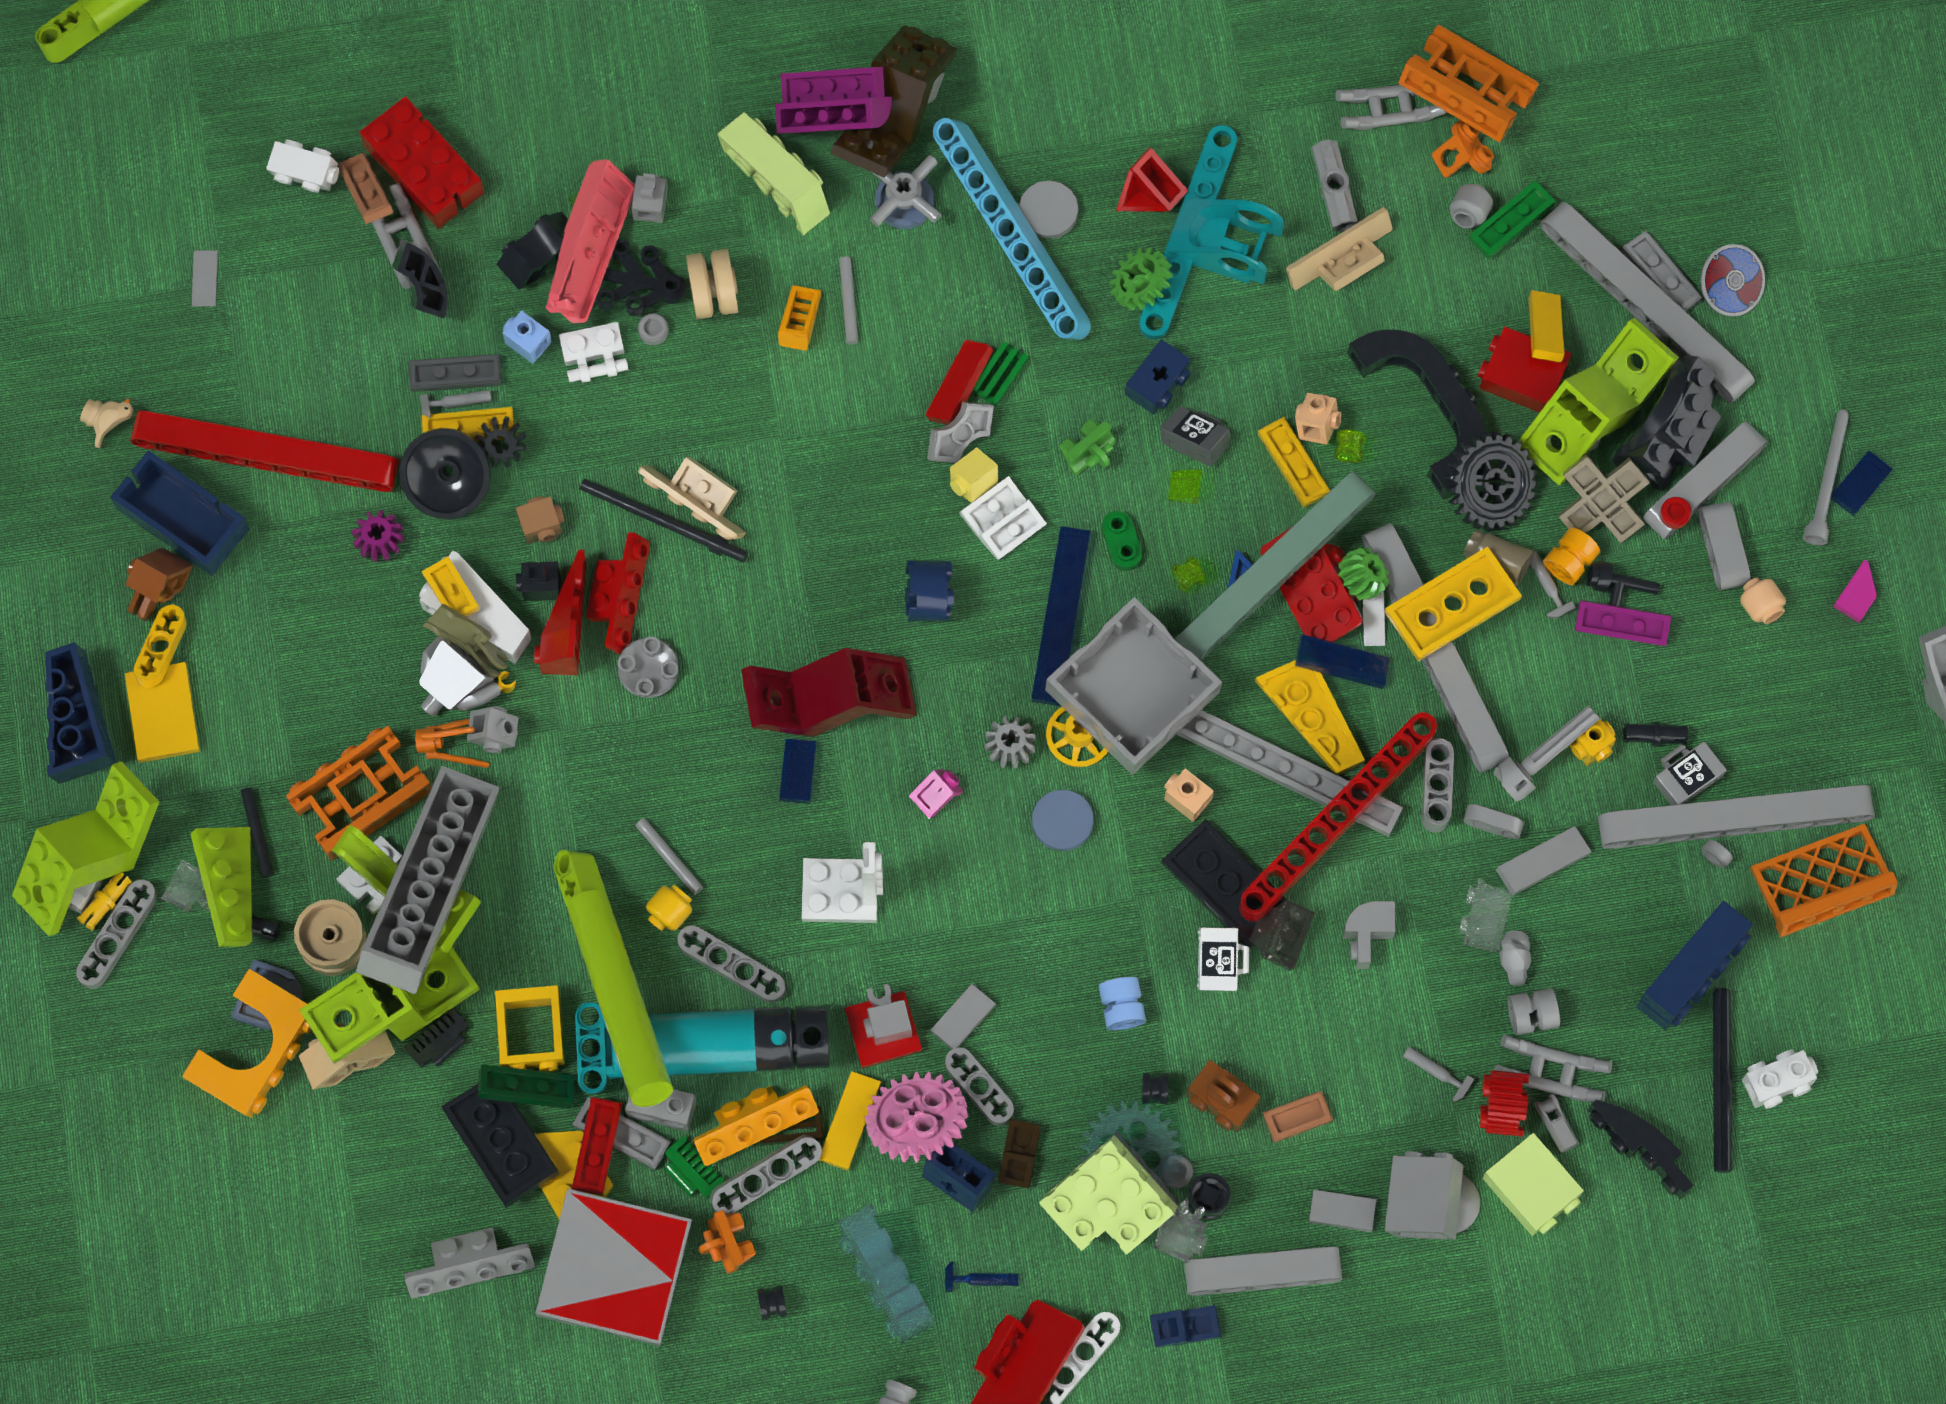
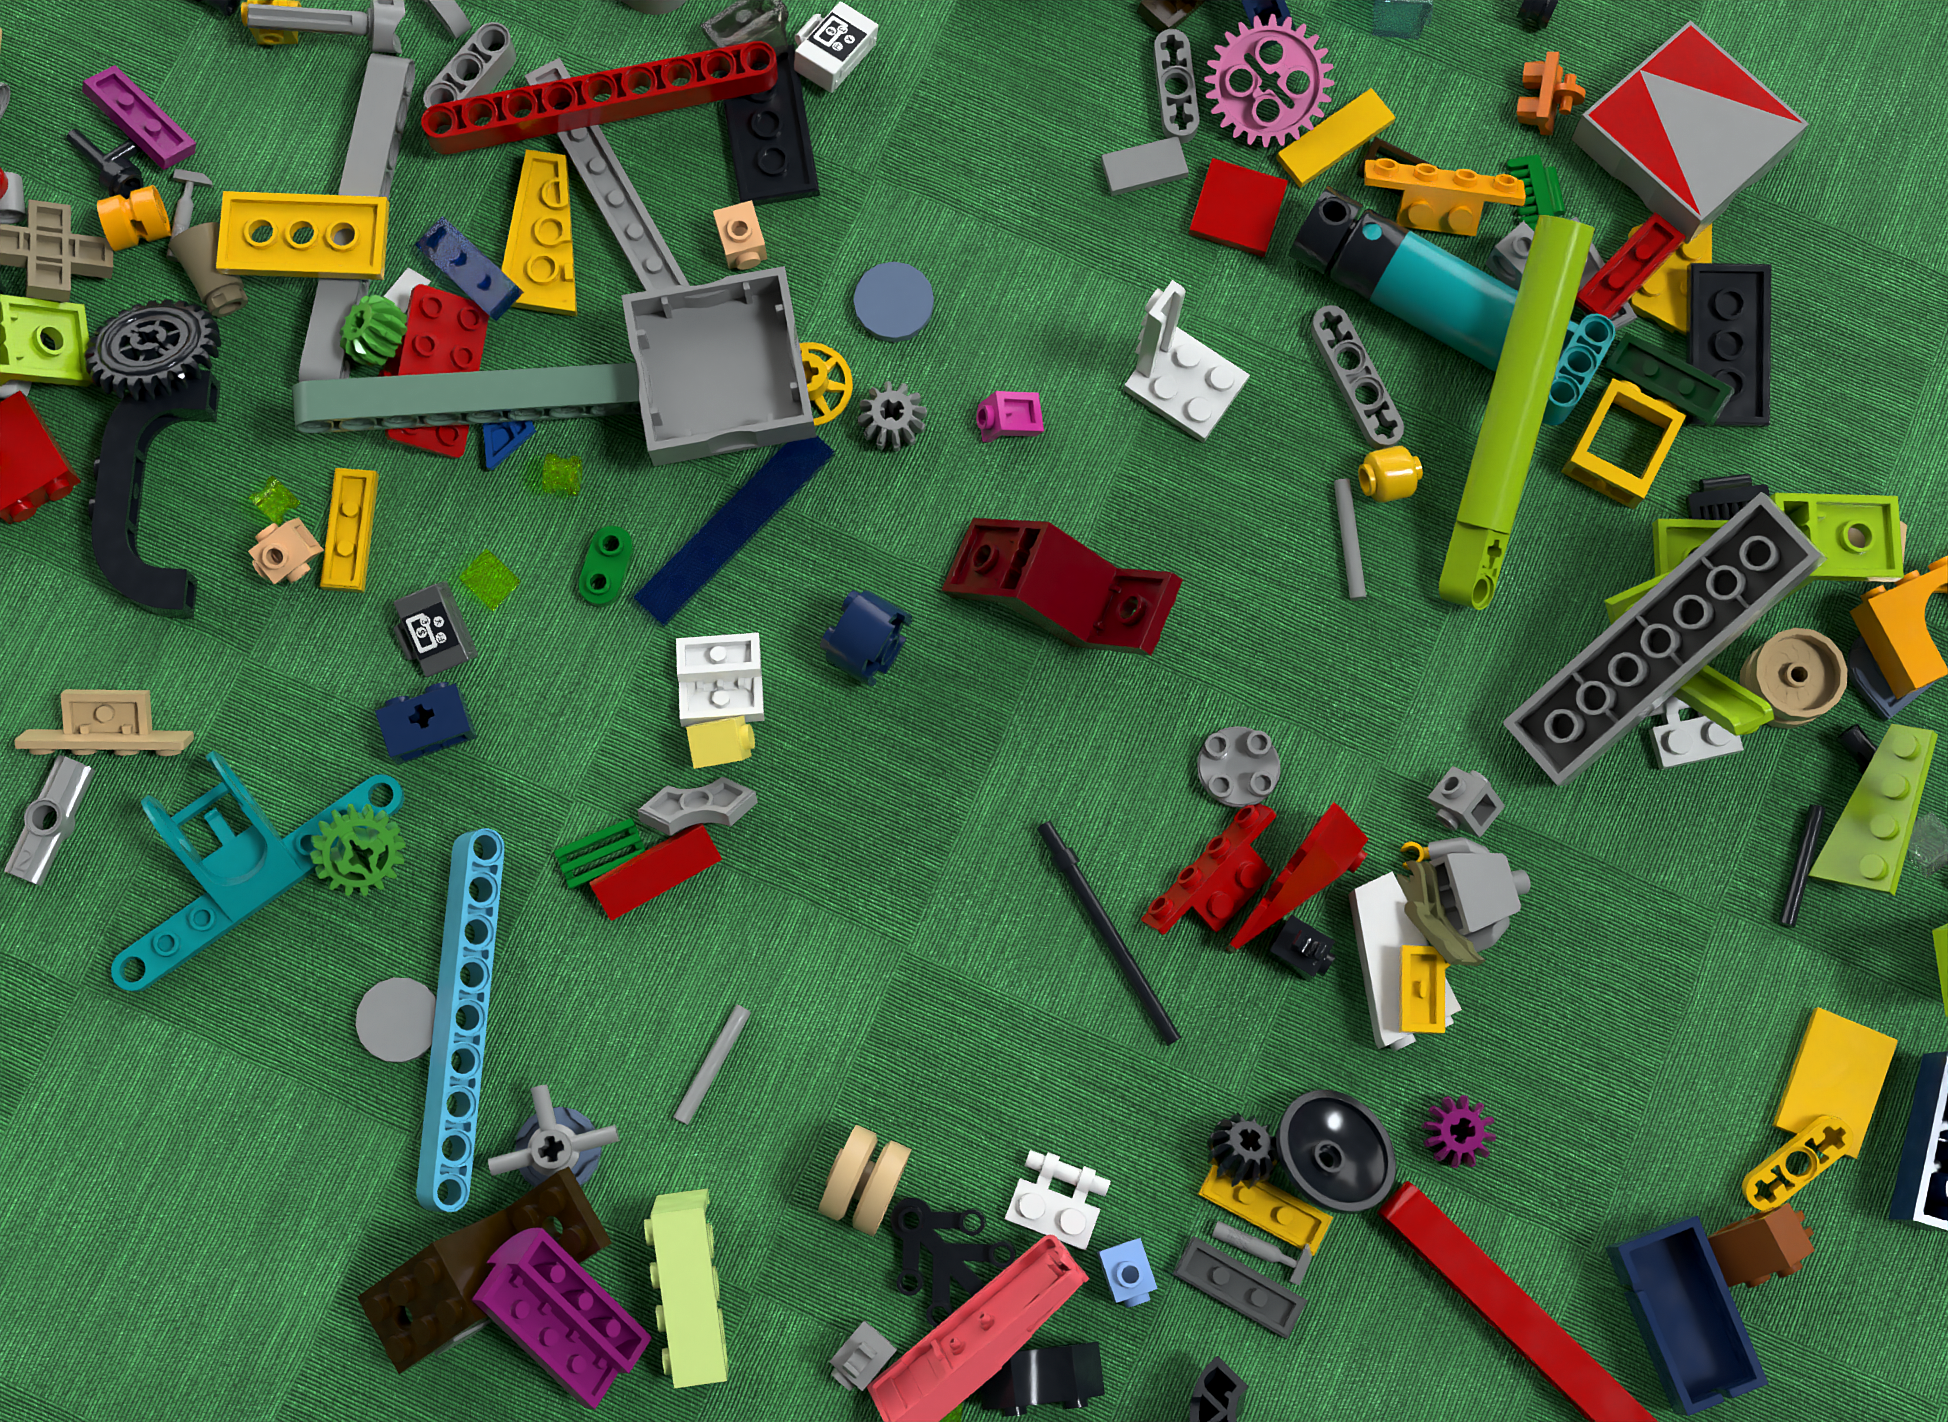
camera: 150 degrees left, 5 degrees up
orange fence [286,726,432,861] -> none
light grey bracket [404,1227,535,1298] -> none
orange plant [415,718,489,768] -> none
medium nougat brick [516,496,565,545] -> none
light grey tile [638,314,668,345] -> none
tan bracket [638,457,746,540] -> none
light grey beam [710,1135,822,1214] -> none
light orange slope [778,285,821,351] -> none
clear blue tile [779,739,817,804] -> none
light grey brick [863,984,912,1046] -> none
bright green hips [1059,419,1117,476] -> none
light blue wheel [1099,977,1146,1030] -> none
red slope [1116,148,1189,212] -> none

